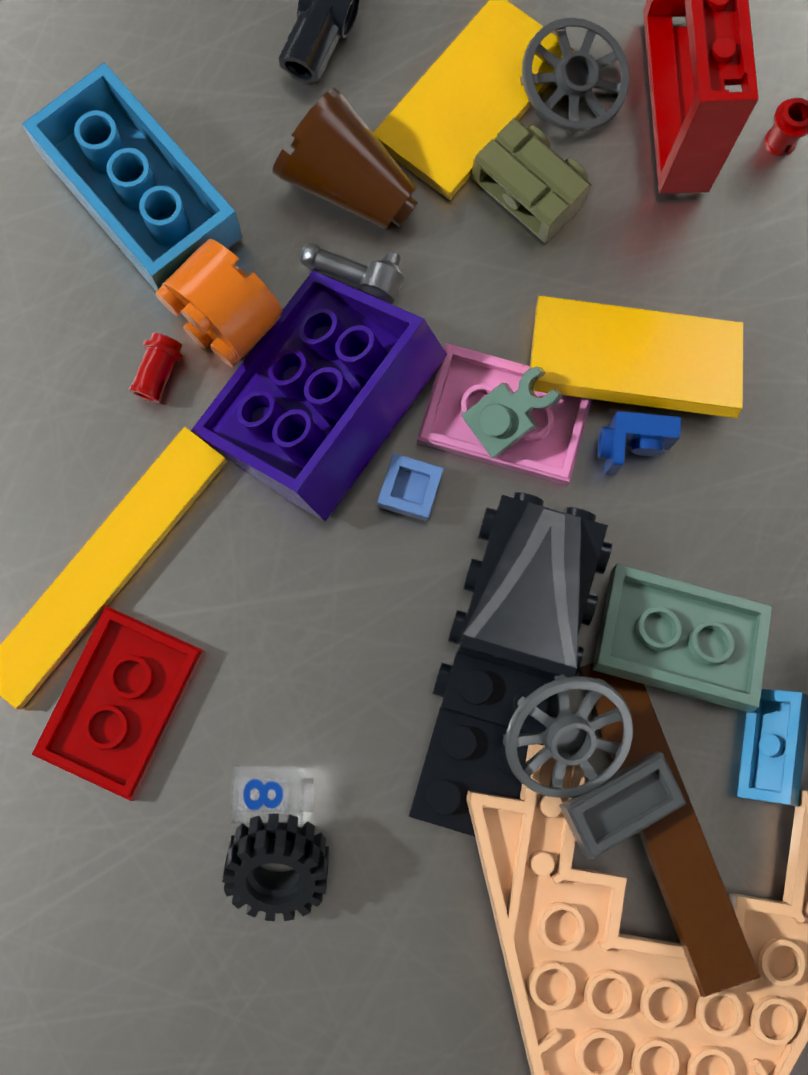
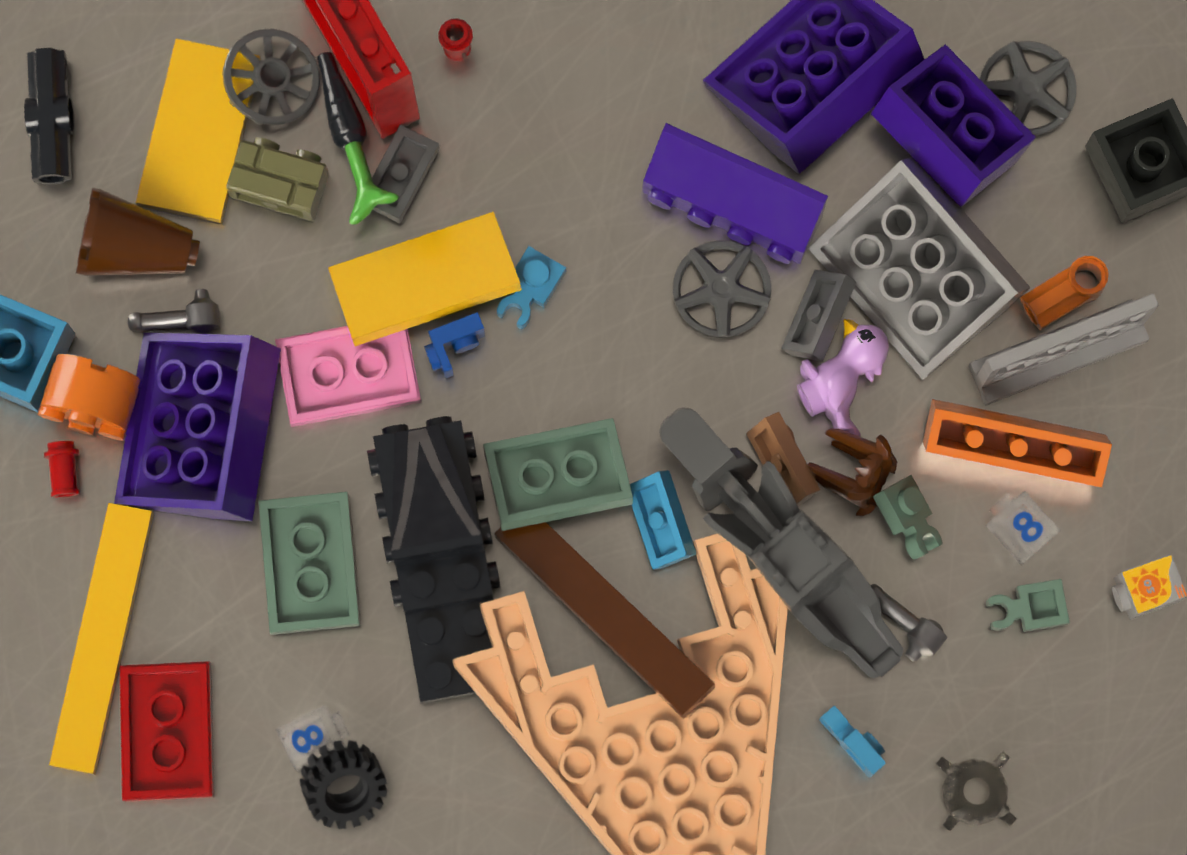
camera: 25 degrees left, 0 degrees up
medium blue plate [377,453,444,522] -> none
sand green plate [461,367,562,458] -> none
dark grey wheel [503,675,633,798] -> none
dark grey tile [559,751,687,860] -> none
none -> sand green plate [259,492,360,635]
none -> piece [317,52,399,225]
none -> dark grey plate [372,125,440,223]
none -> dark azure plate [497,246,566,330]

